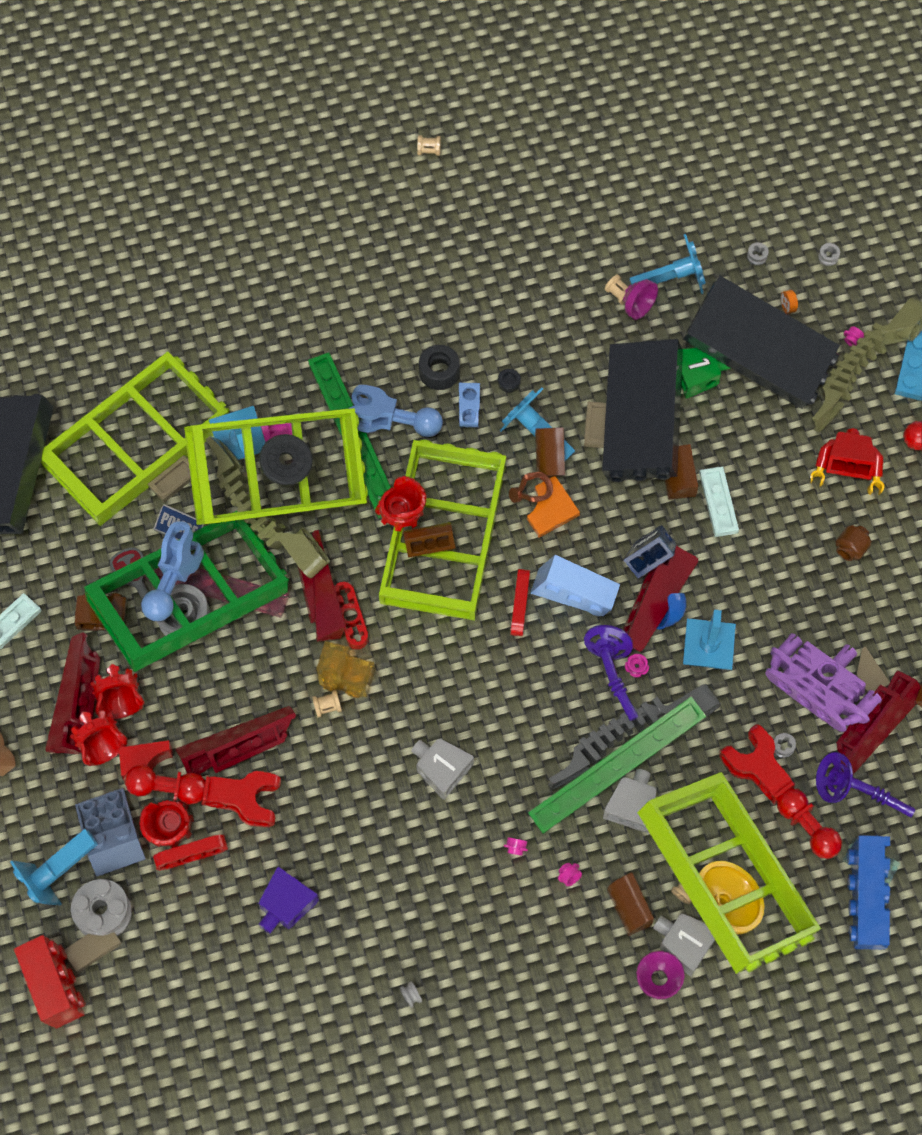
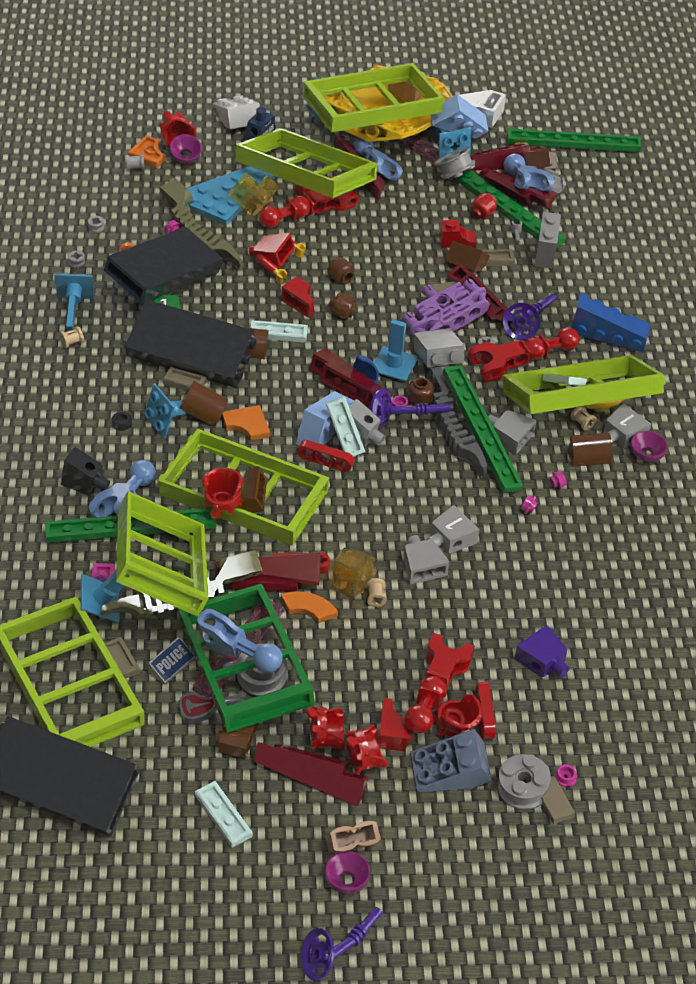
camera: 80 degrees left, 20 degrees down
dark azure piece [10,829,98,906] -> none
red piece [14,935,85,1029] -> none
dark red wedge [176,706,296,775] -> none
black wheel [259,434,313,485] -> none
light grey bush [400,981,422,1008] -> none
black tyre [419,345,460,390] -> none
medium blue leg [459,383,480,428] -> none
copper piece [509,472,553,503] -> none
magenta piece [623,279,658,320] -> none
dark blue torso [623,525,676,578] -> none
none -> black torso [61,447,110,495]
none -> orange tile [280,591,338,623]
none -> red arch [281,276,314,318]
none -> light aqua tile [325,396,365,457]
none -> reddish brown head [328,292,357,320]
none -> light grey torso [349,399,386,447]
none -> light grey torso [403,535,449,585]
none -> reddish brown head [408,377,434,405]
none -> light grey brick [414,328,464,368]
none -> light aqua tile [543,373,587,386]
none -> dark pink plate [554,765,577,787]

